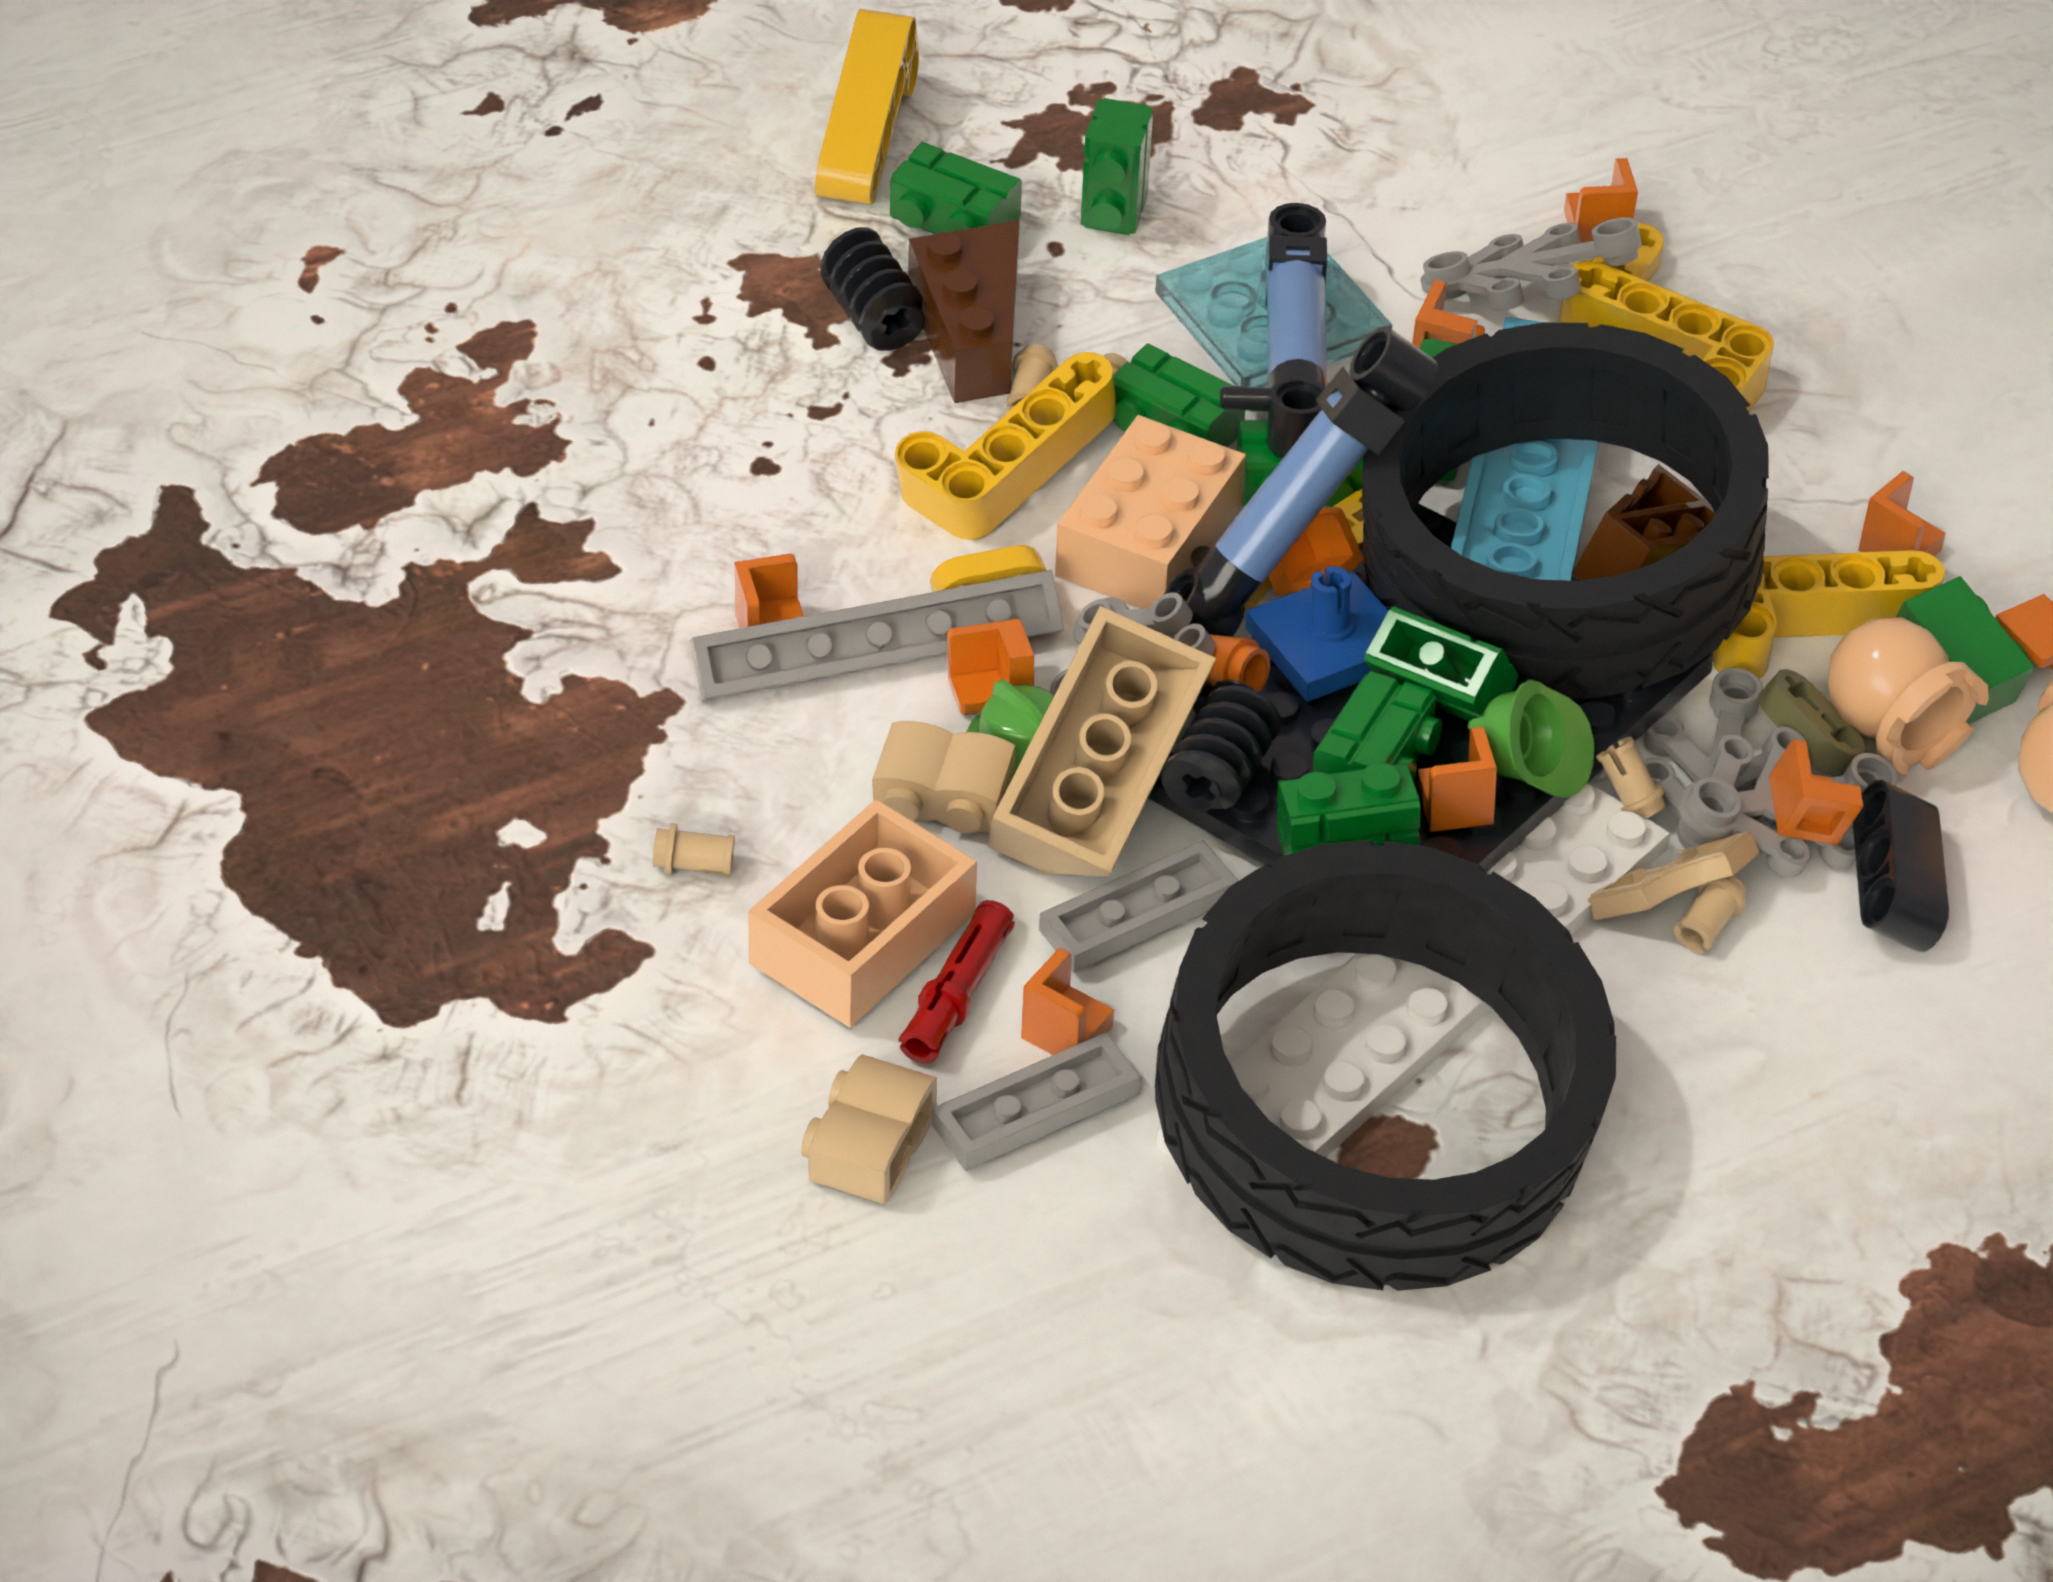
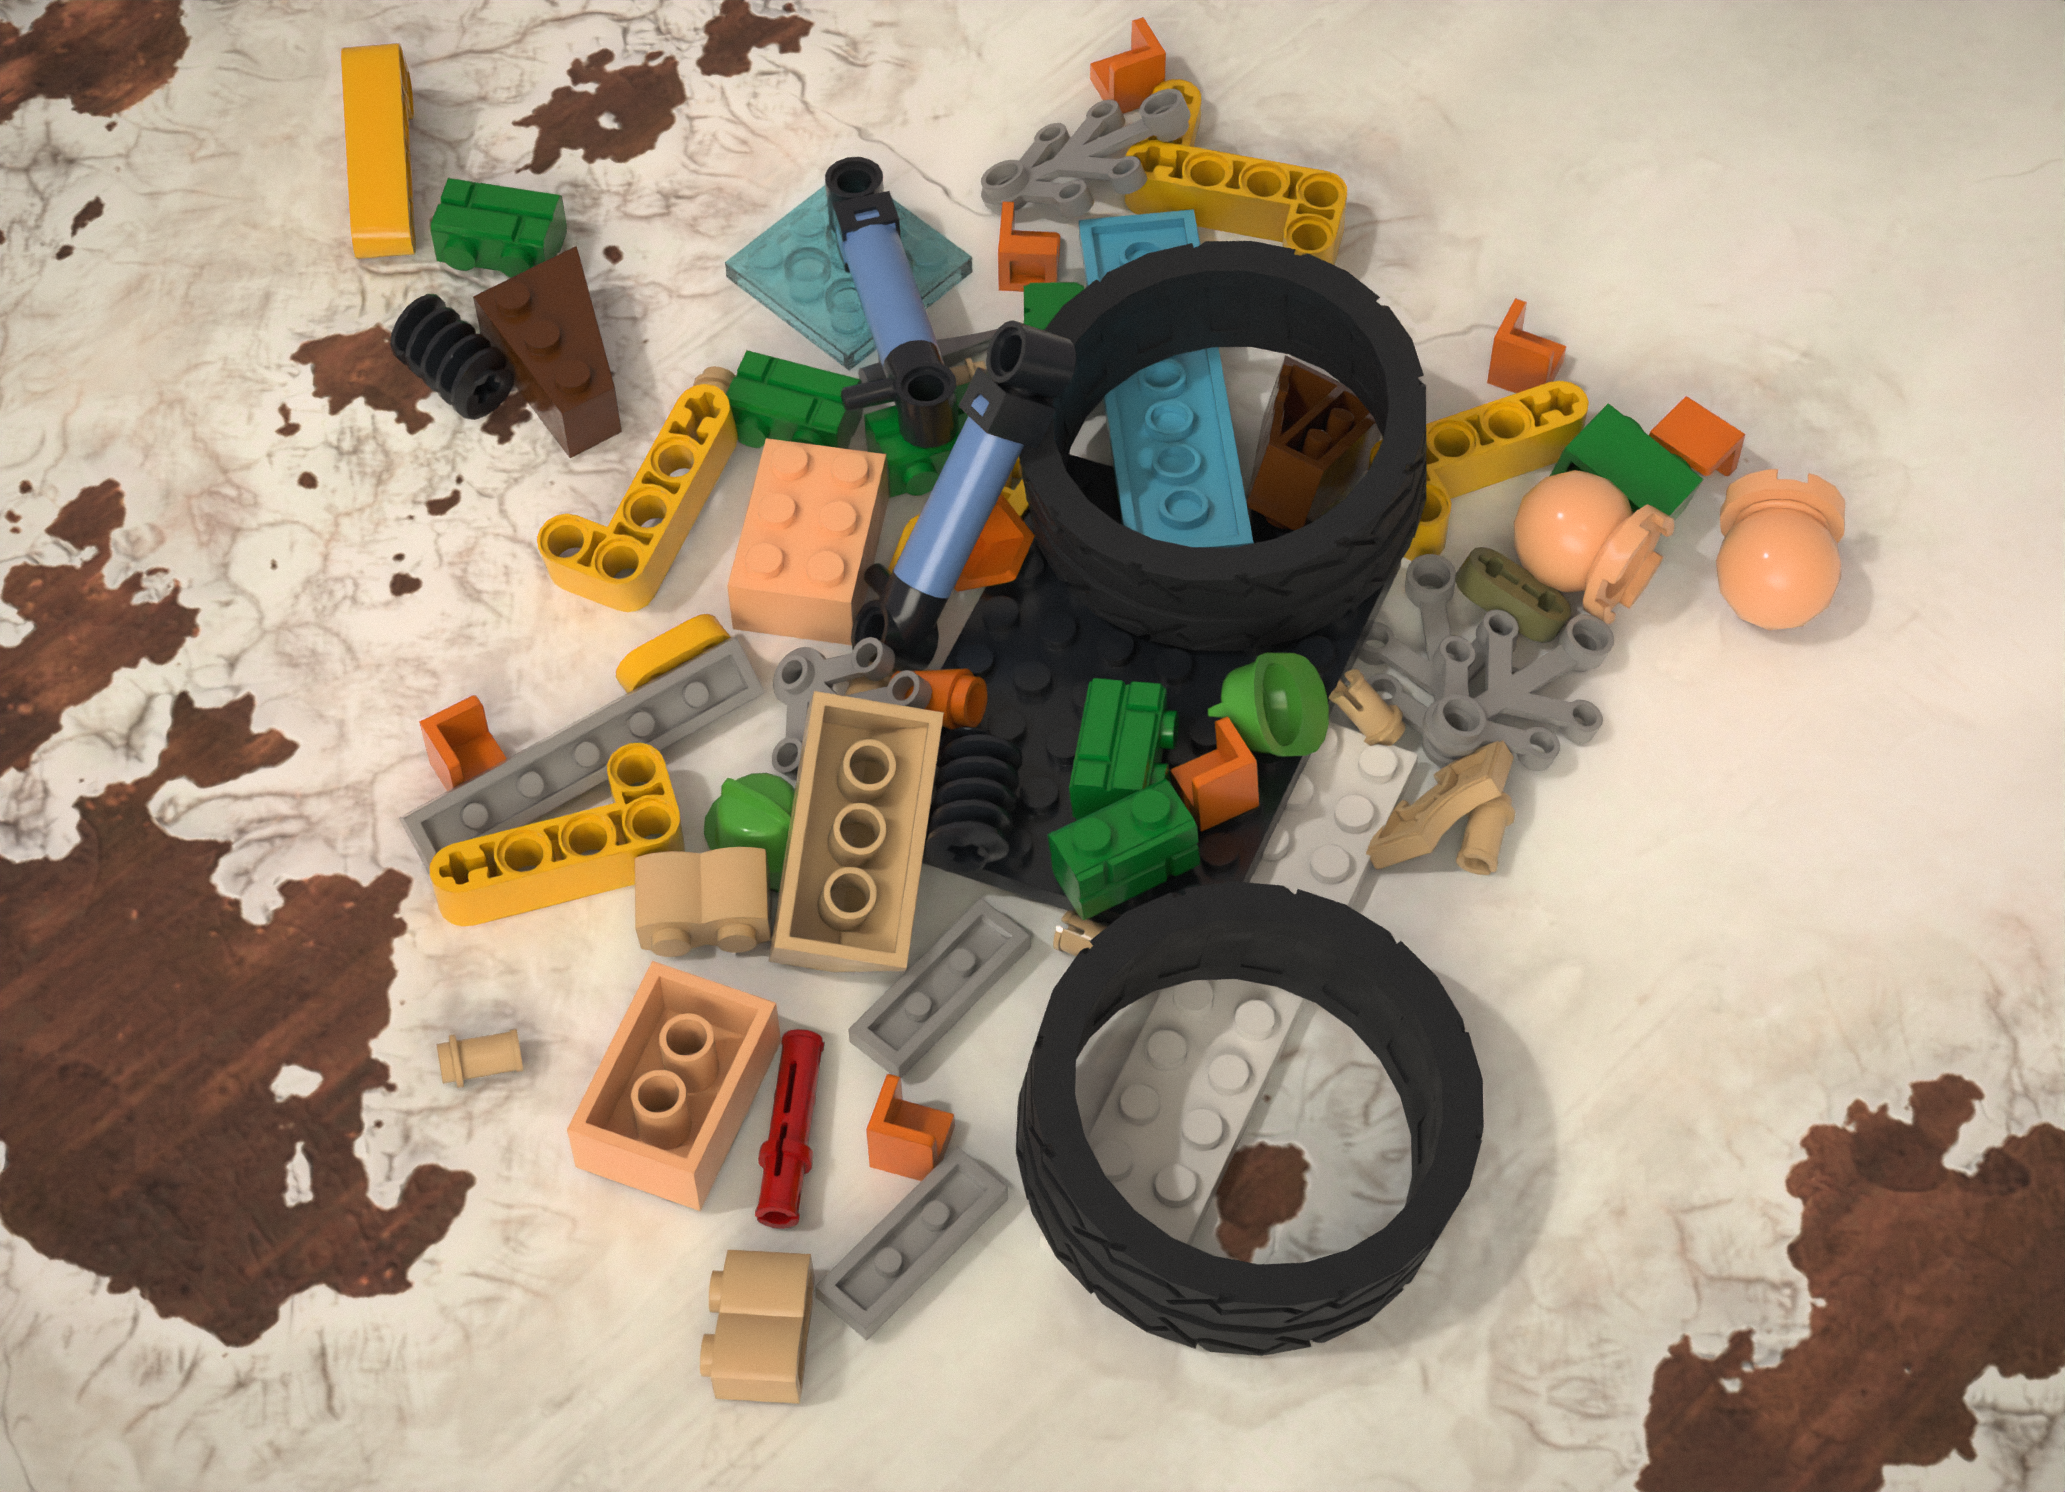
camera: 15 degrees left, 10 degrees up
orange panel [947,619,1034,715] -> none
tan pin [1007,344,1058,410] -> none
green brick [1080,98,1153,235] -> none
blue tile [1246,566,1388,702] -> none
green brick [1364,606,1519,721] -> none
orange panel [1769,739,1863,845] -> none
black beam [1853,779,1949,952] -> none
none -> yellow beam [430,742,685,927]

